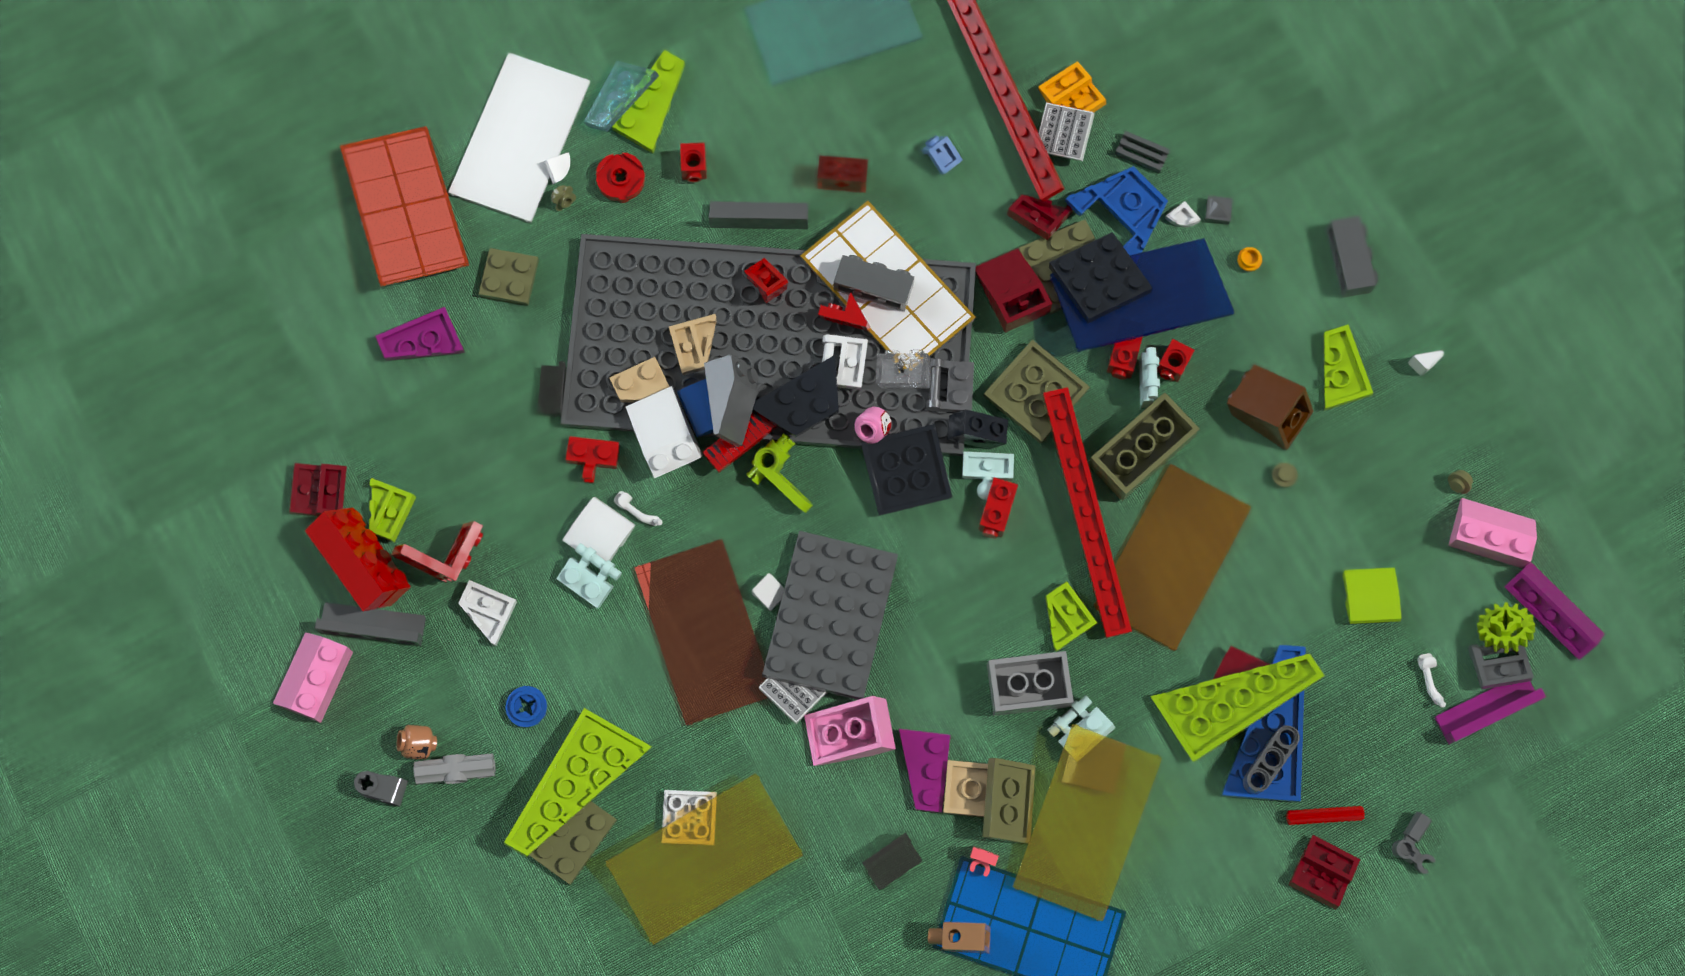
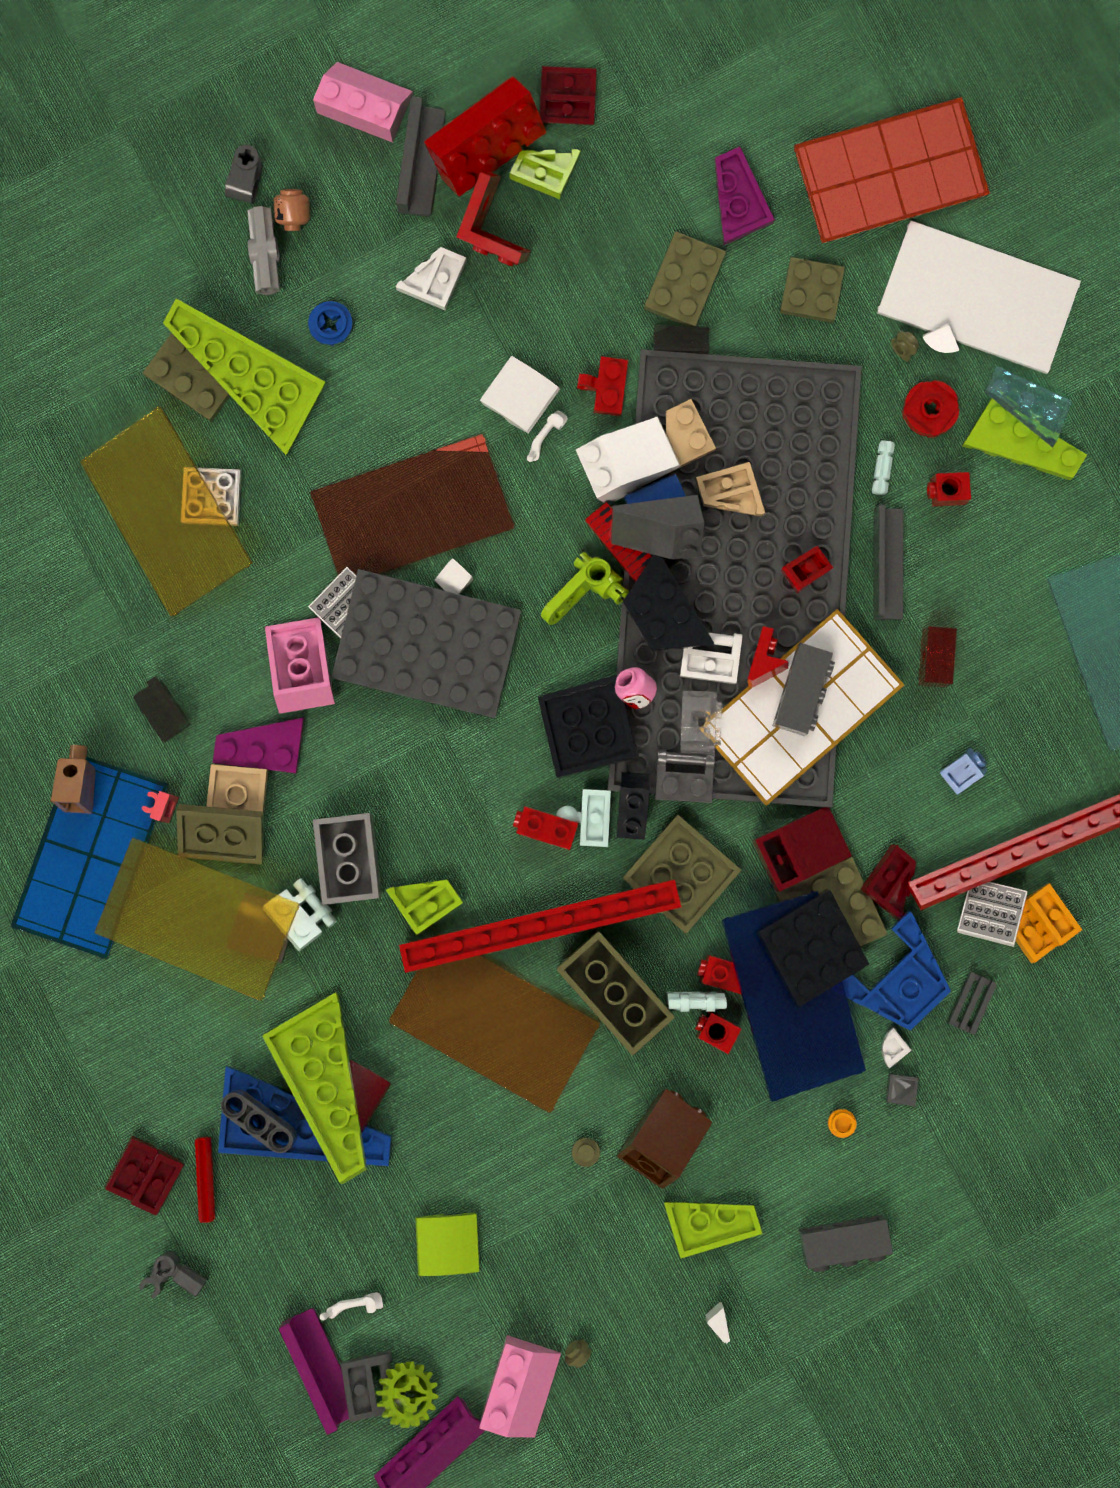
camera: 90 degrees right, 10 degrees up
light aqua plate [556,543,622,608] -> none
none -> olive plate [644,231,726,330]
none -> light aqua axle [872,441,895,495]

